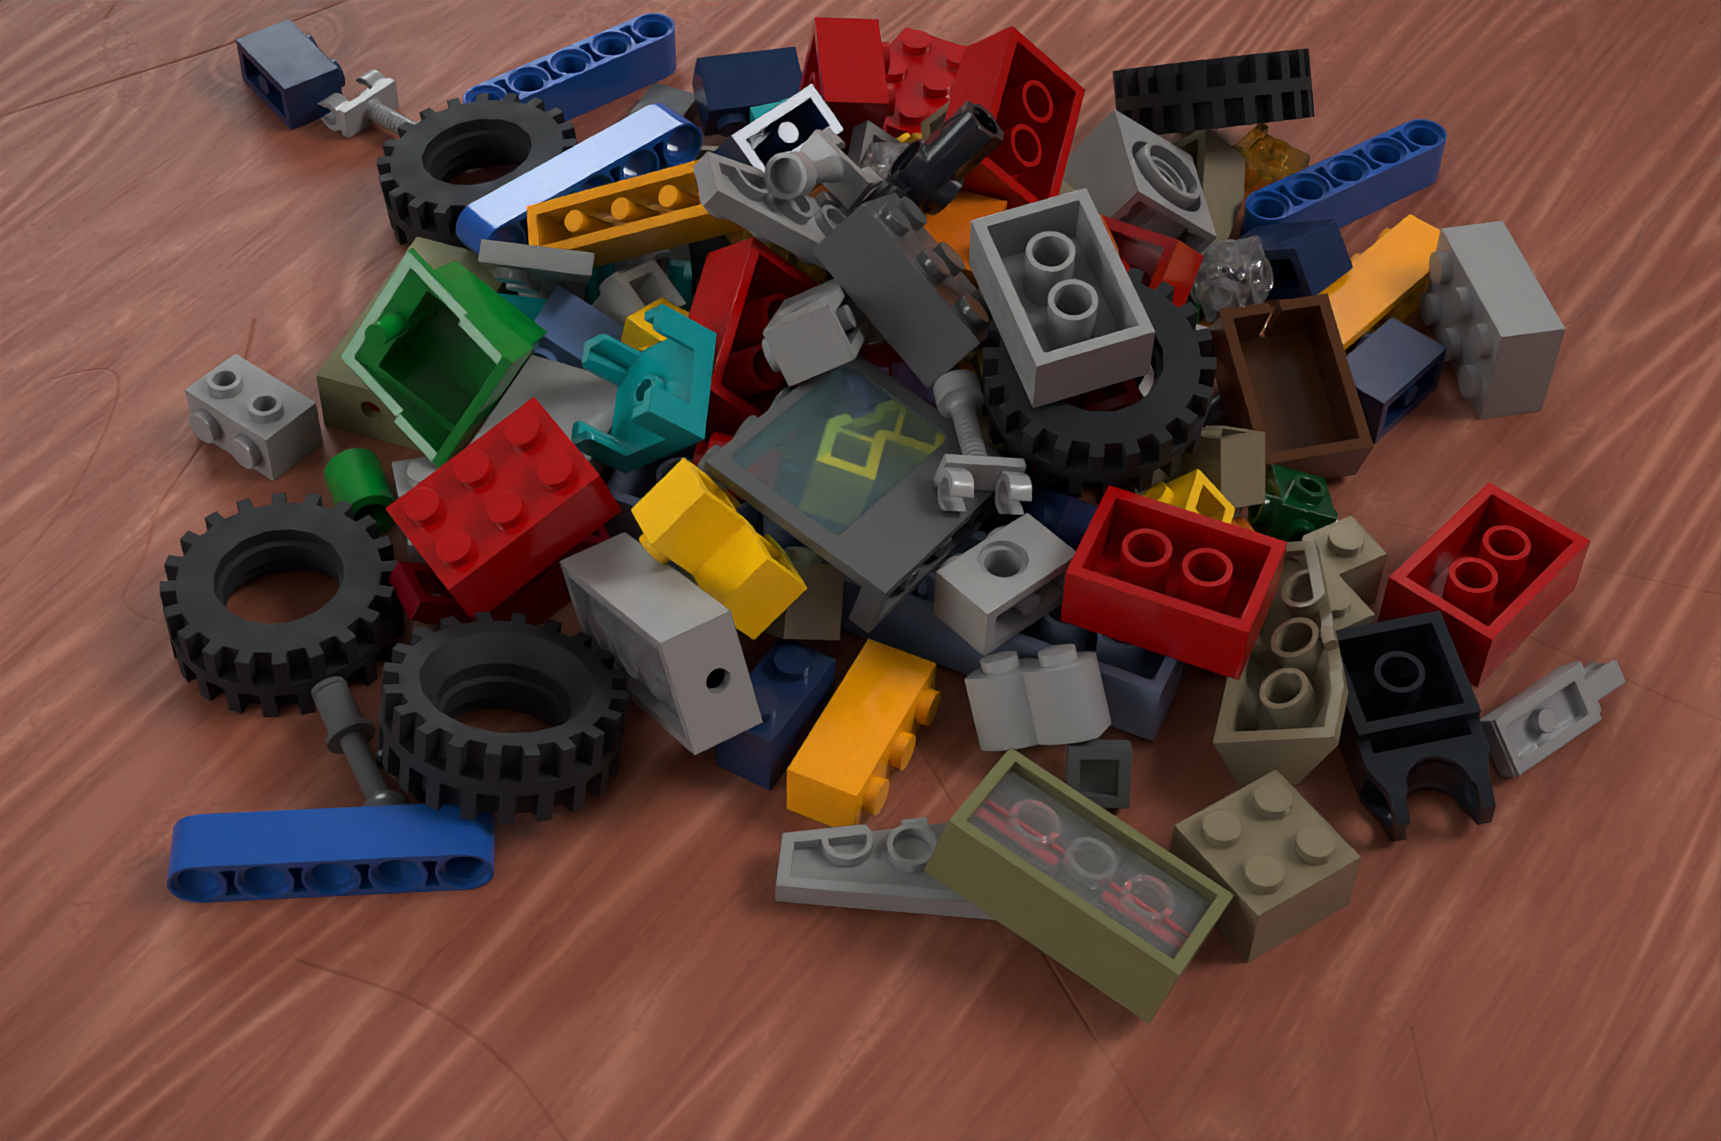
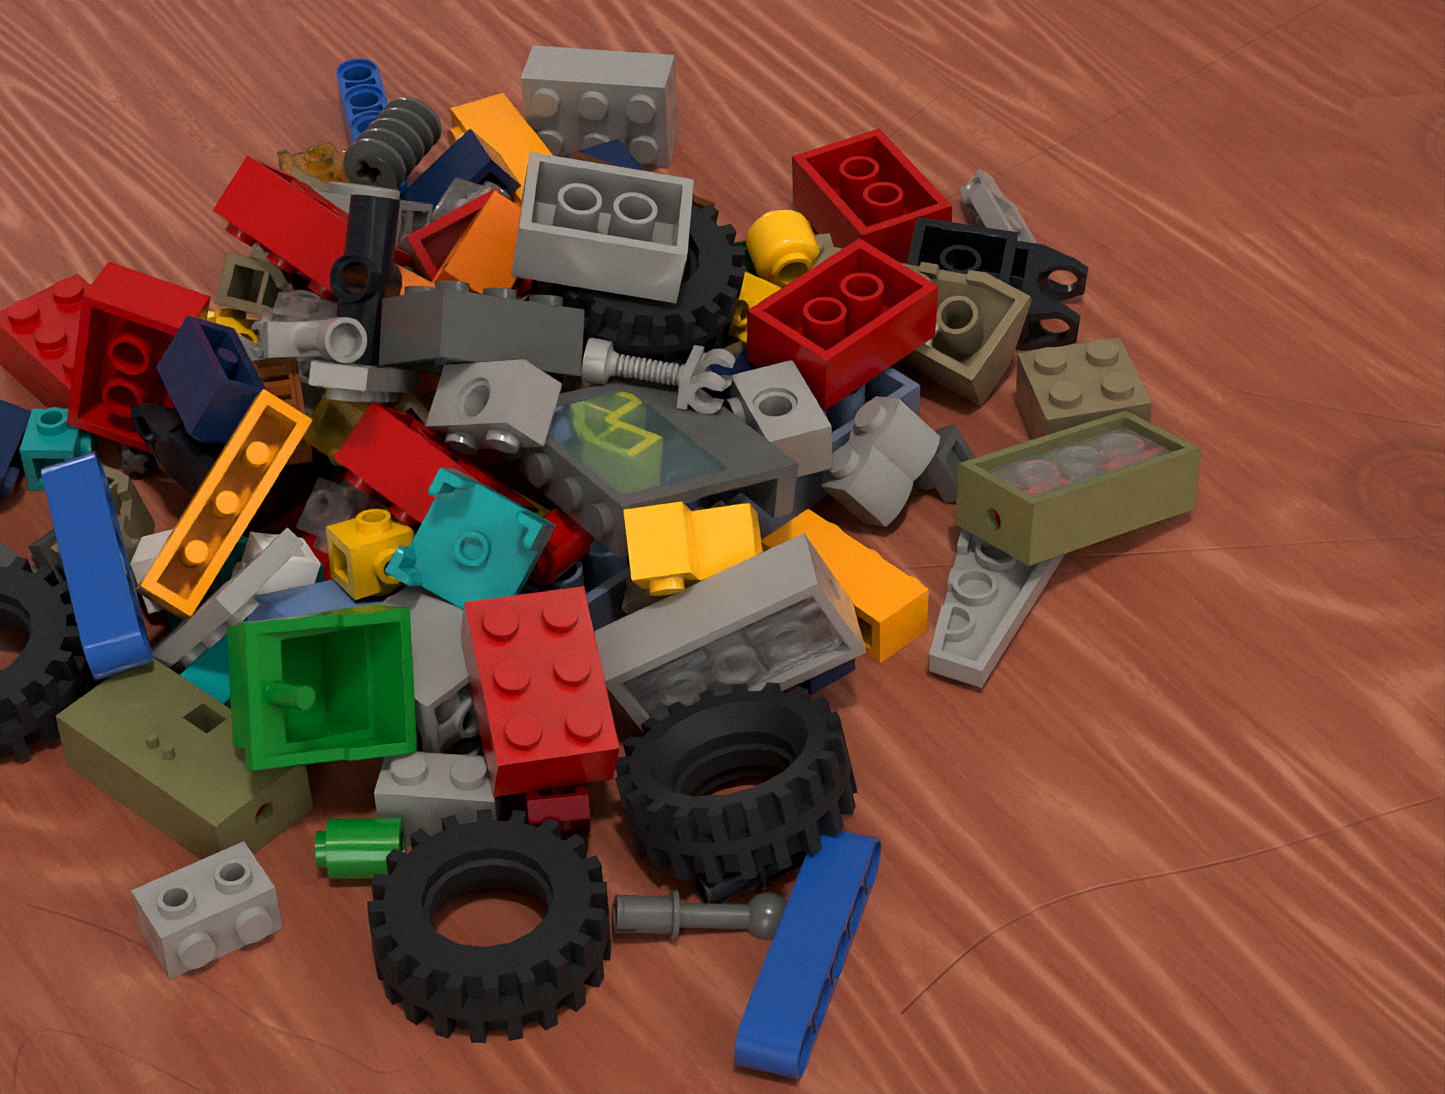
camera: 65 degrees left, 5 degrees down
black tyre [1112,48,1315,135] -> none
none -> dark grey piece [343,97,442,189]
none -> yellow head [746,210,820,287]

